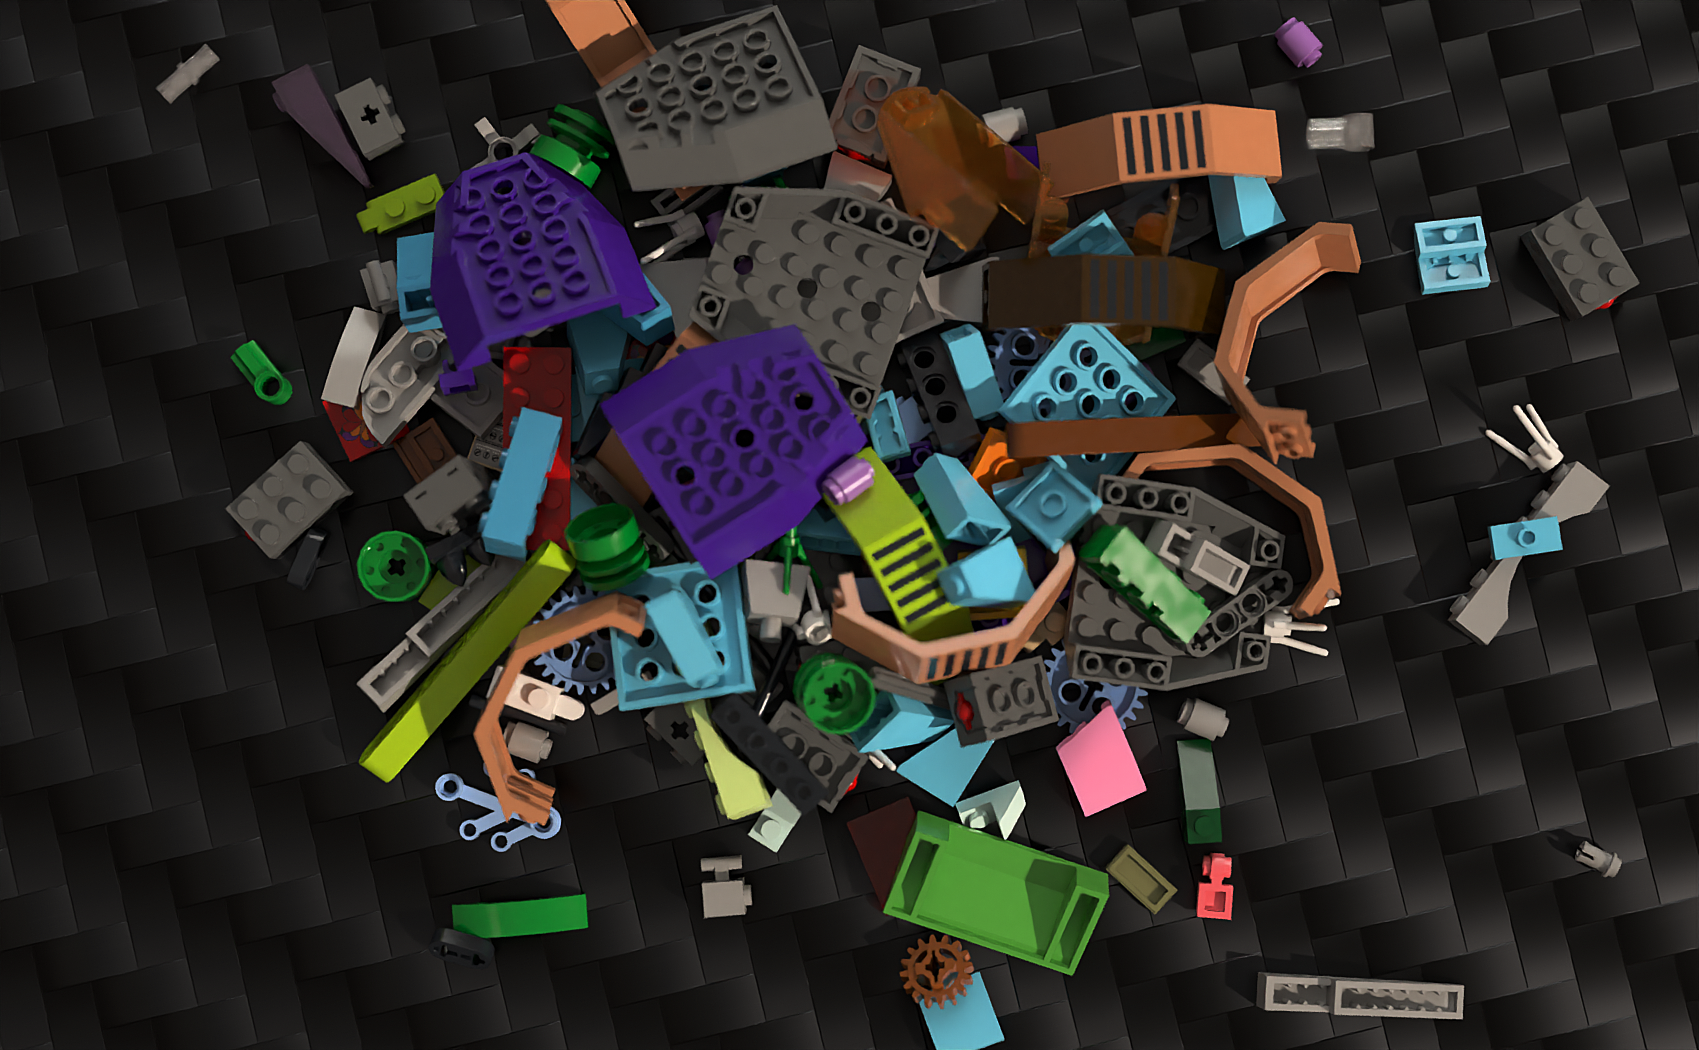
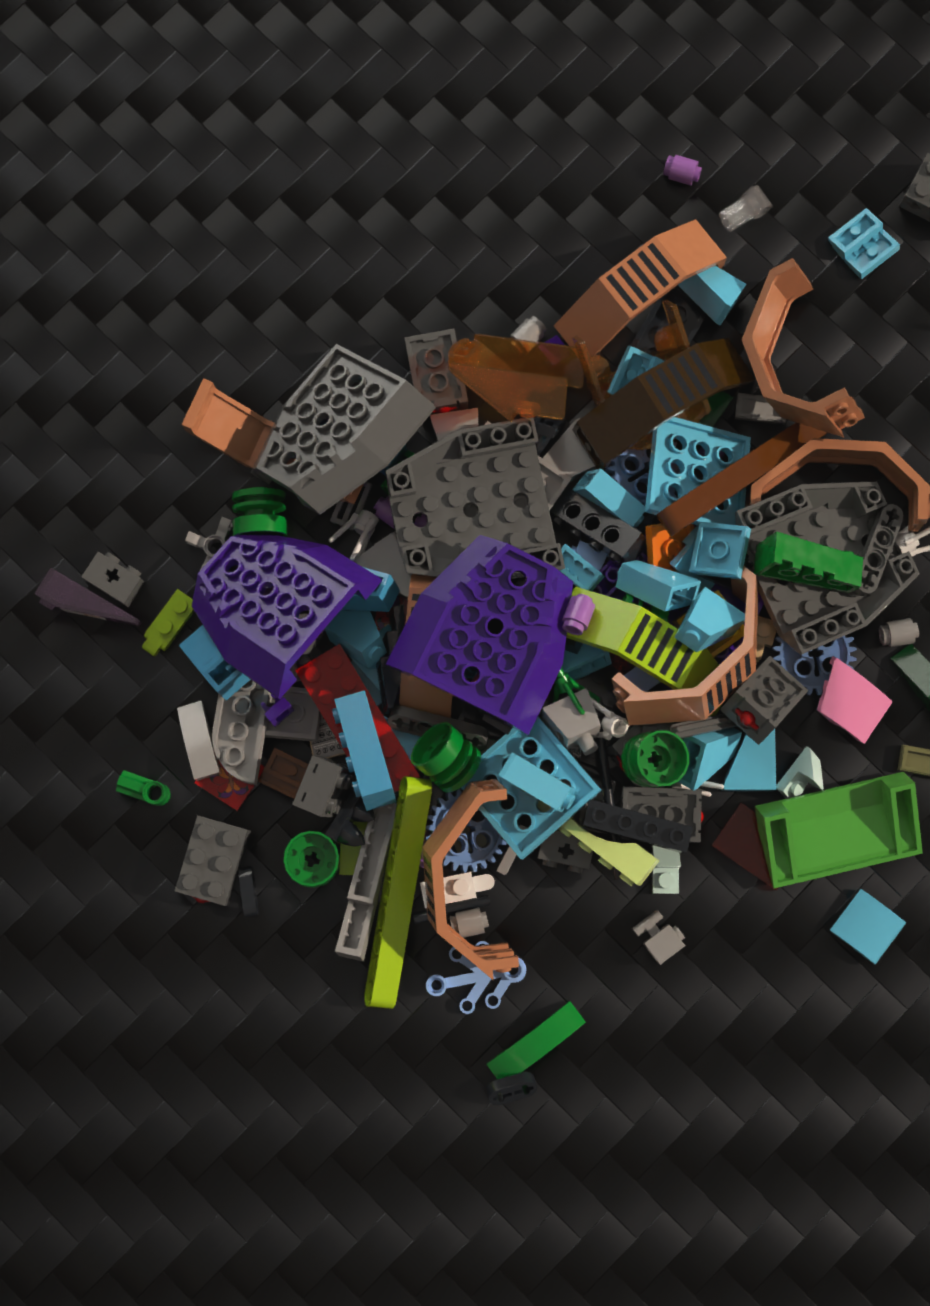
camera: 30 degrees left, 5 degrees down
light grey brick [360,260,400,315] -> none
dark orange gear [900,935,974,1010] -> none
light grey slope [1144,518,1250,596] -> none

